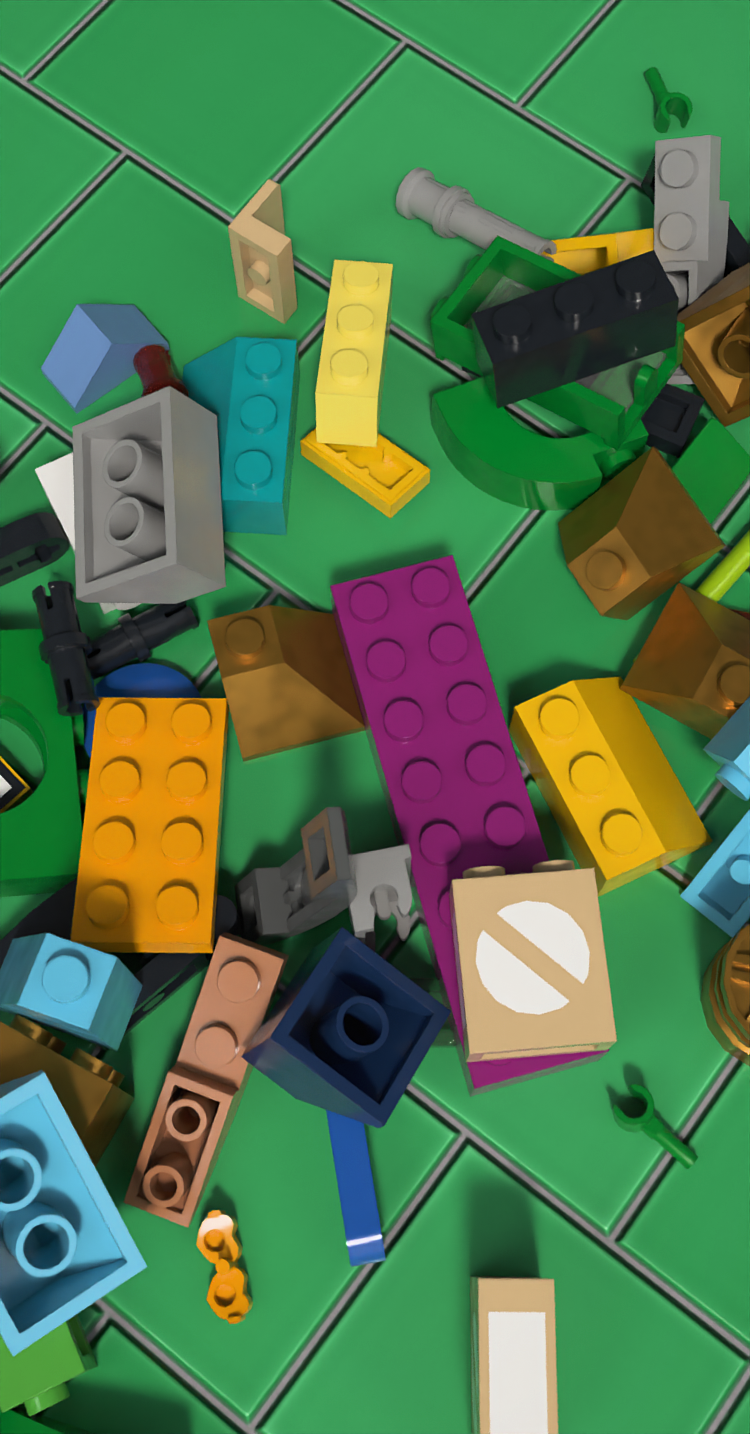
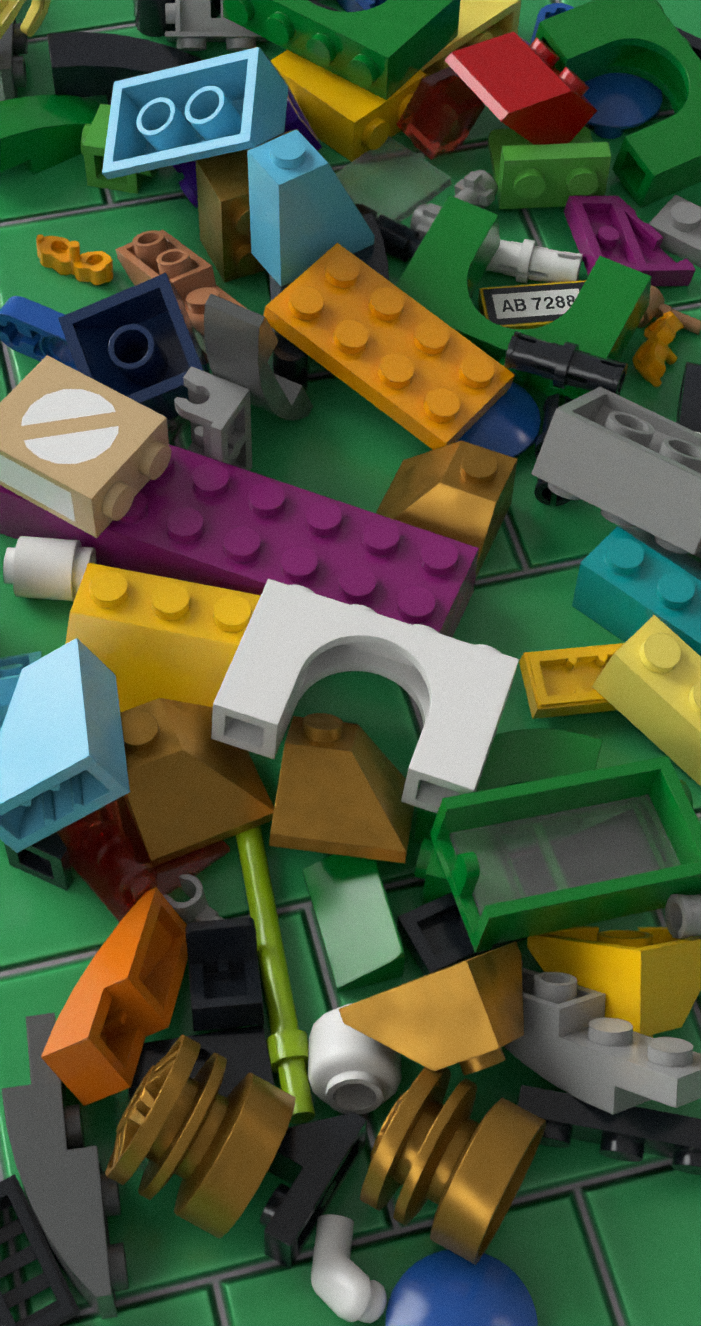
camera: 125 degrees right, 15 degrees down
black brick [471,250,679,408] -> none
none -> white brick [3,536,96,601]
none -> white arch [211,579,519,813]

